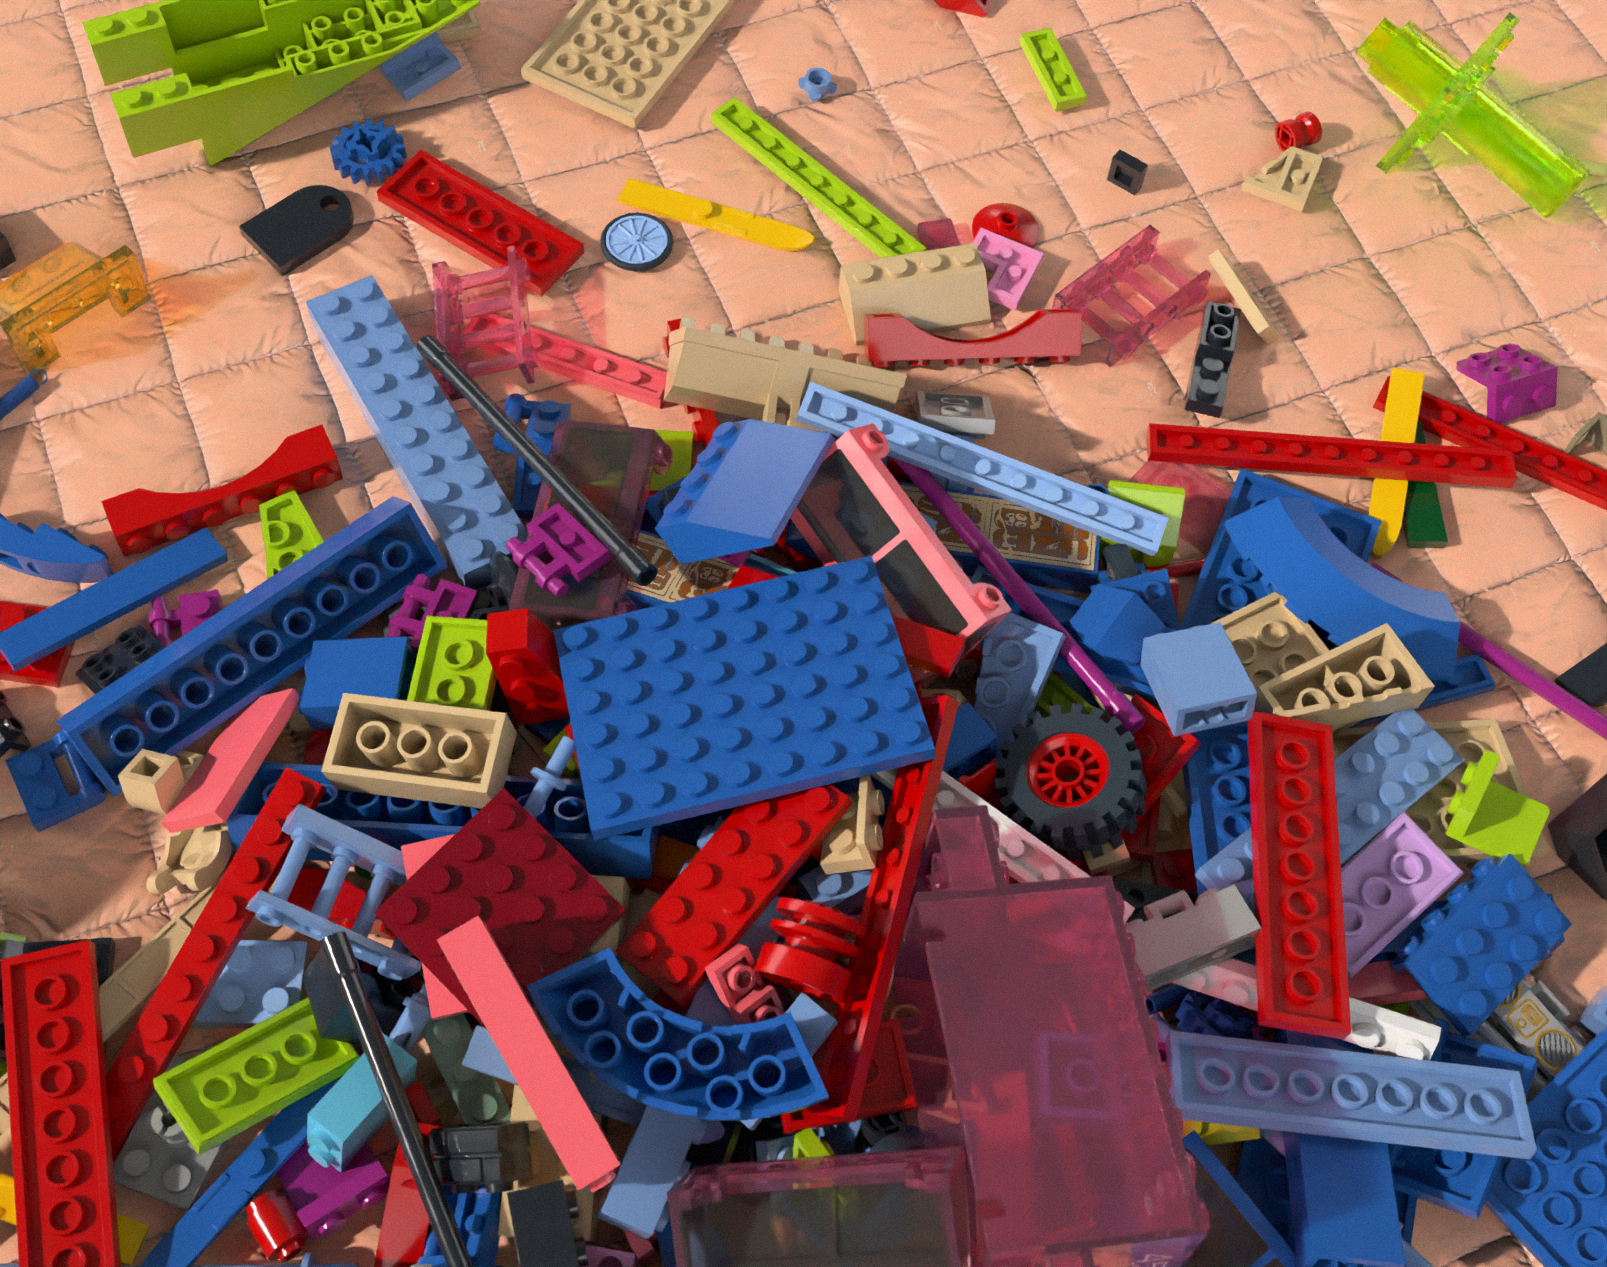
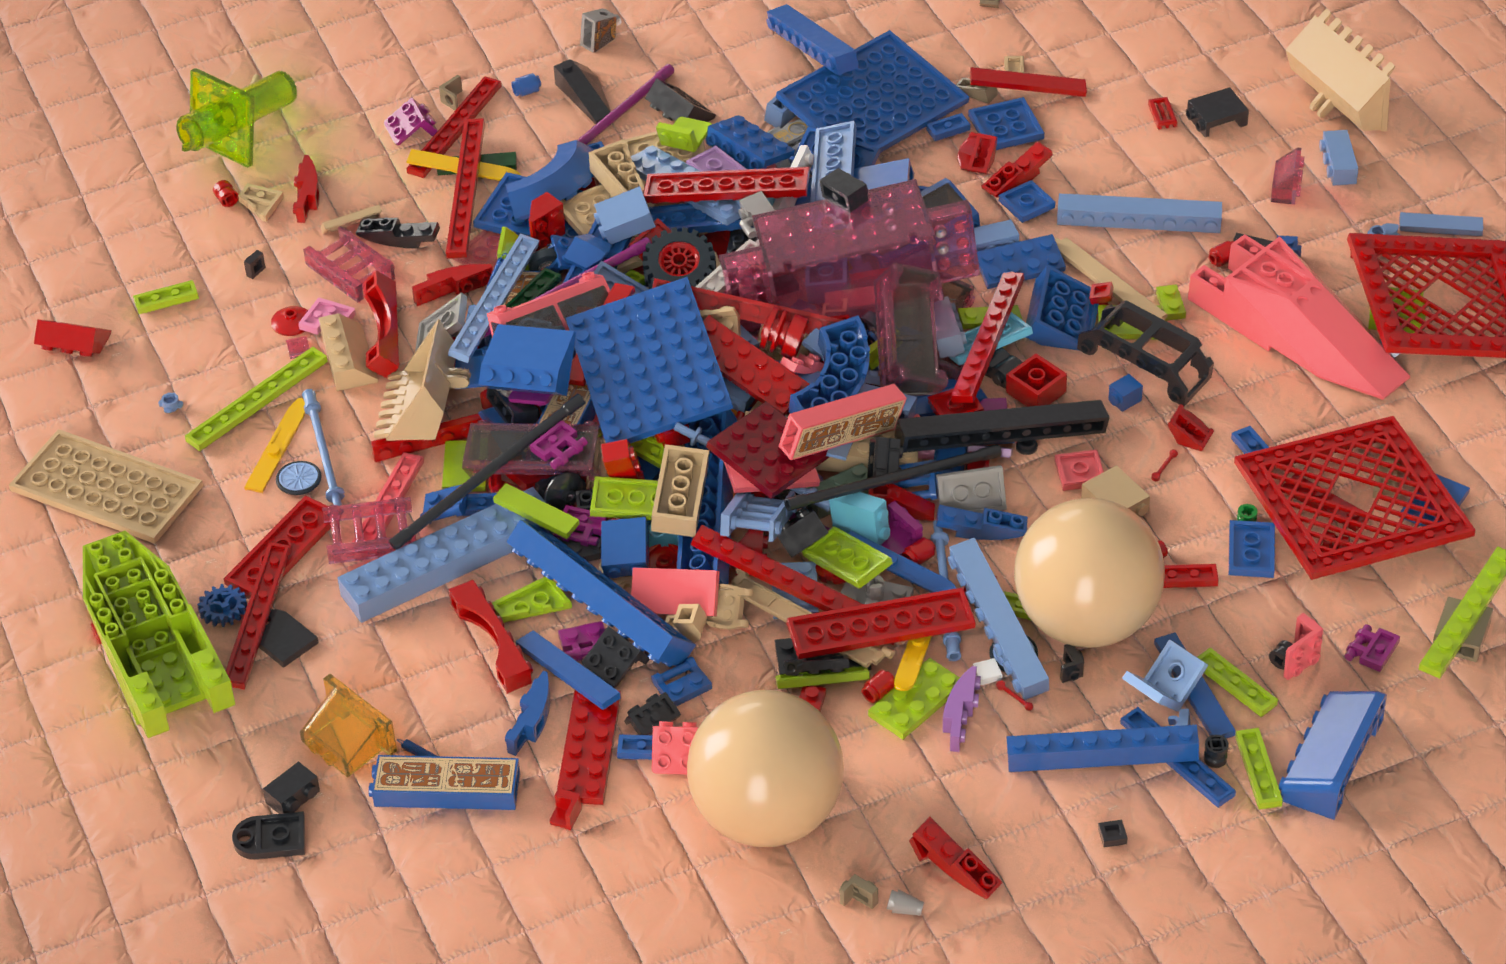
camera: 85 degrees left, 15 degrees down
none -> red tile [225,542,291,690]
none -> red slope [293,155,320,223]
none -> medium blue bar [302,389,345,513]
none -> red slope [412,264,493,307]
none -> lime tile [493,483,579,539]
none -> dark green tile [506,268,562,326]
none -> red slope [529,192,565,252]
none -> black brick [819,168,869,213]

